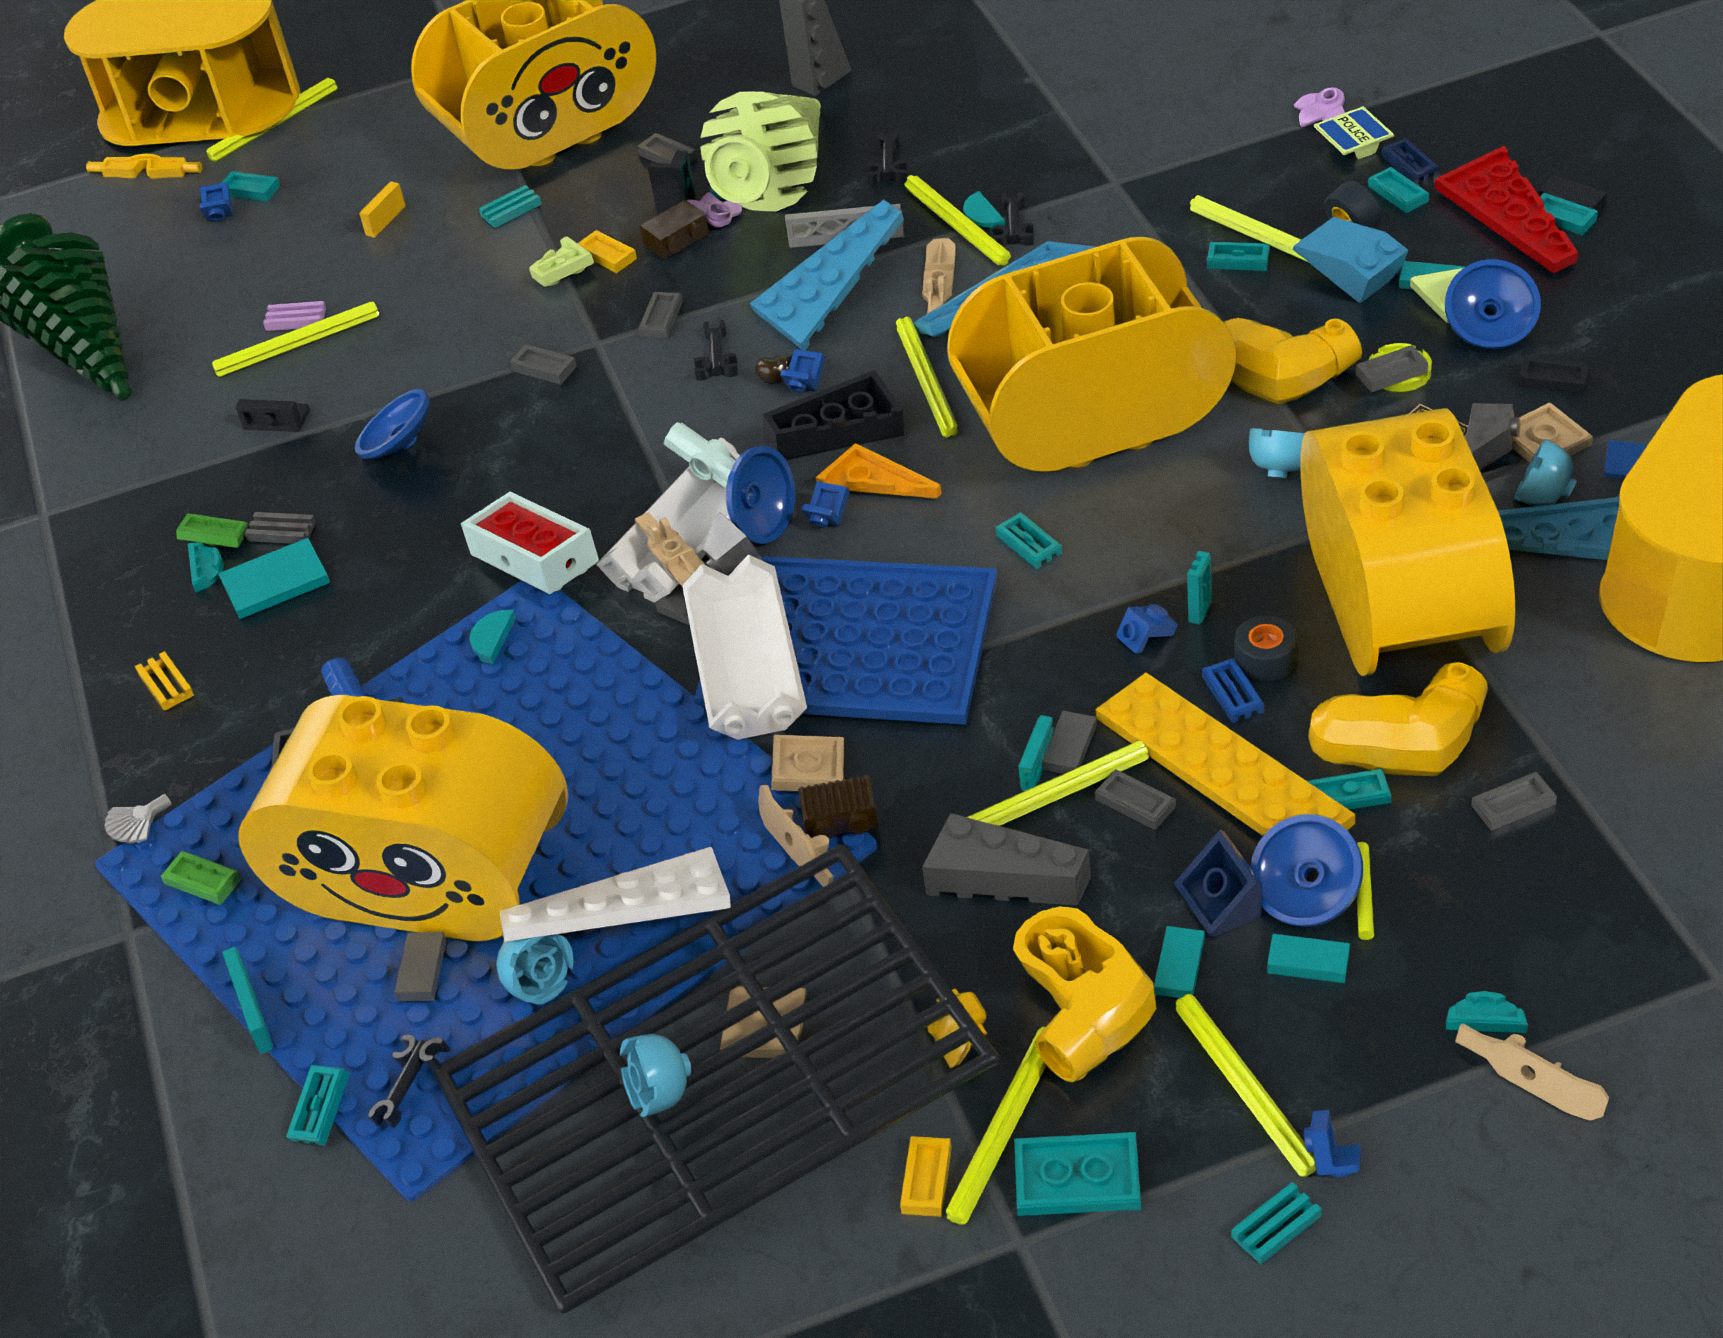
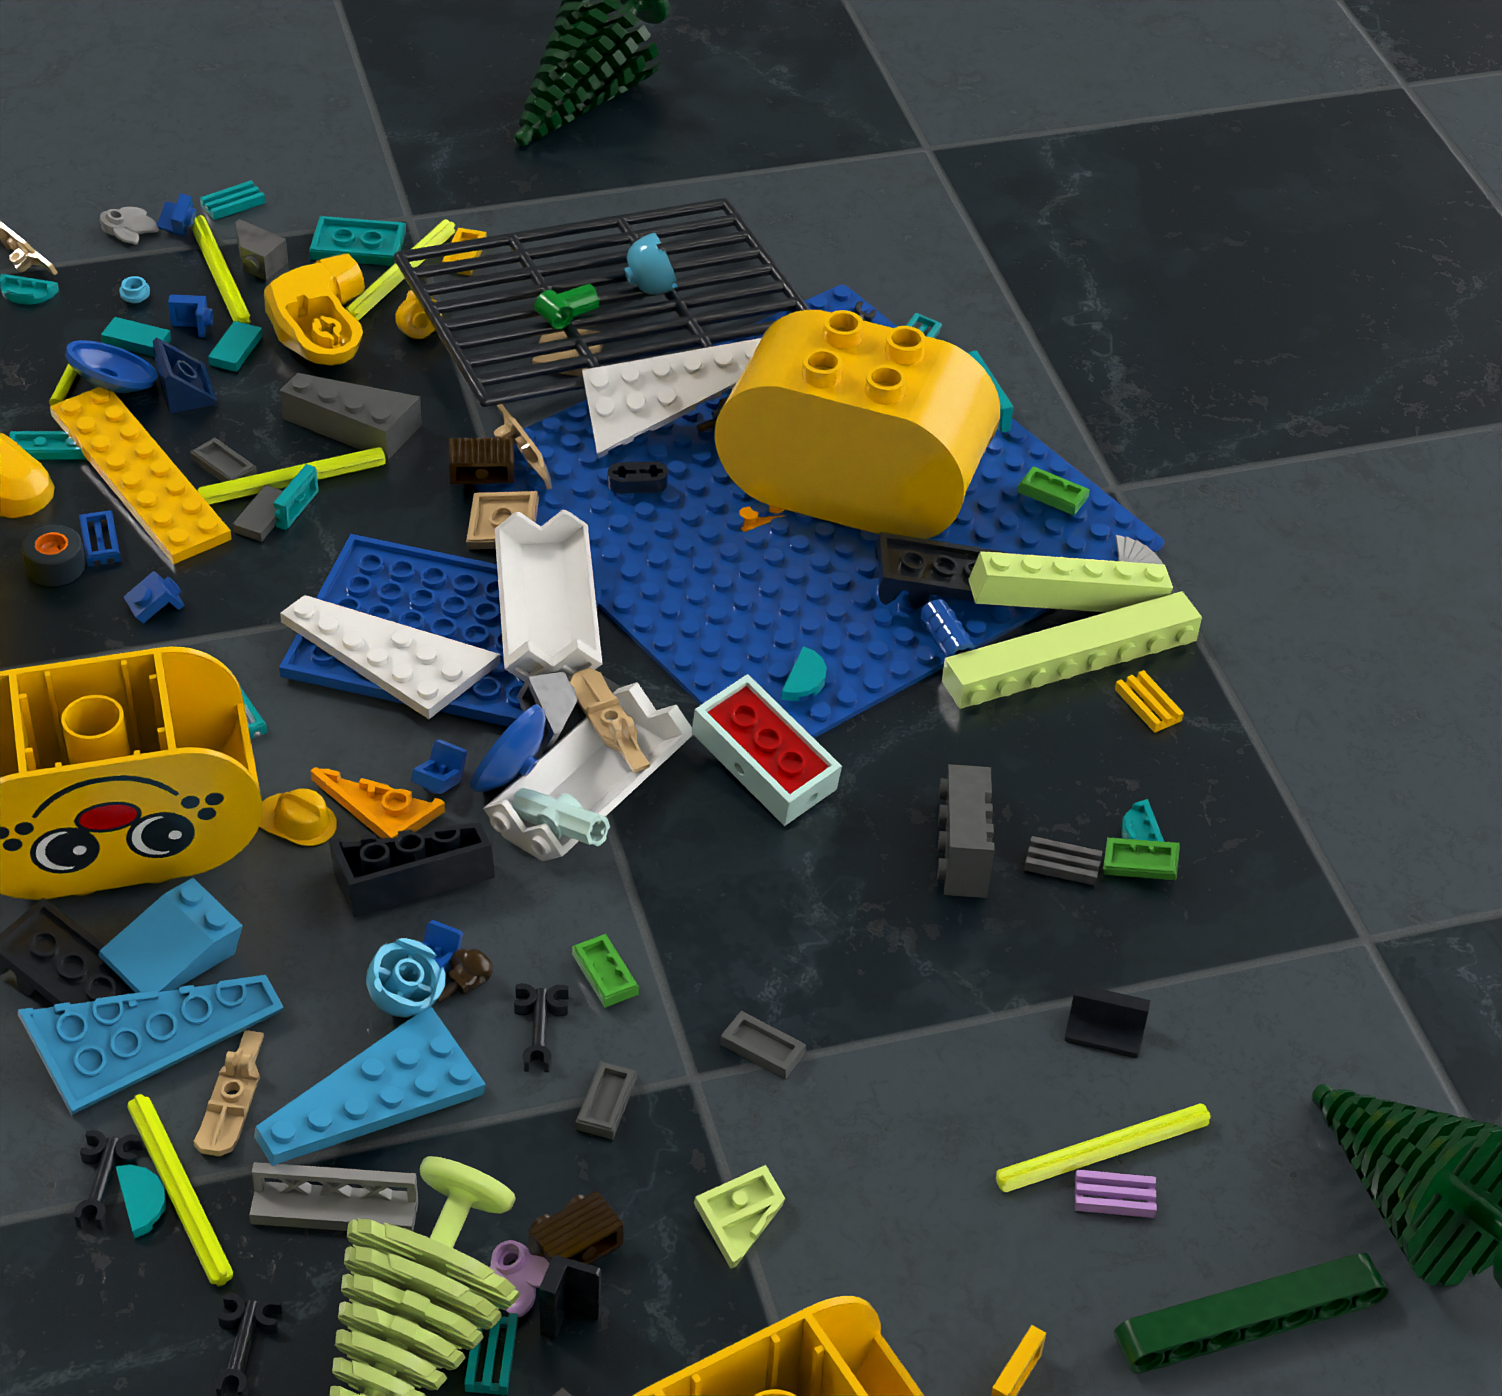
camera: 175 degrees right, 0 degrees up
teal tile [218,538,330,619] -> none
blue dish [355,389,429,459] -> none
yellow tile [577,230,637,273] -> none
neon yellow axle [896,316,958,438] -> none
teal tile [1187,551,1212,625] -> none
none -> light grey plate [99,207,159,245]
none -> medium azure plate [119,276,150,303]
none -> blue bracket [168,295,213,338]
none -> flat silver slope [236,219,288,281]
none -> yellow piece [259,788,337,846]
none -> white wing [280,595,500,719]
none -> medium azure cylinder [366,938,445,1017]
none -> green piece [534,283,600,329]
none -> bright green plate [572,934,639,1008]
none -> black beam [607,461,668,494]
none -> dark grey wedge [937,764,995,898]
none -> yellowish green brick [942,591,1202,709]
none -> yellowish green brick [969,551,1173,612]
none -> dark green beam [1113,1253,1389,1374]

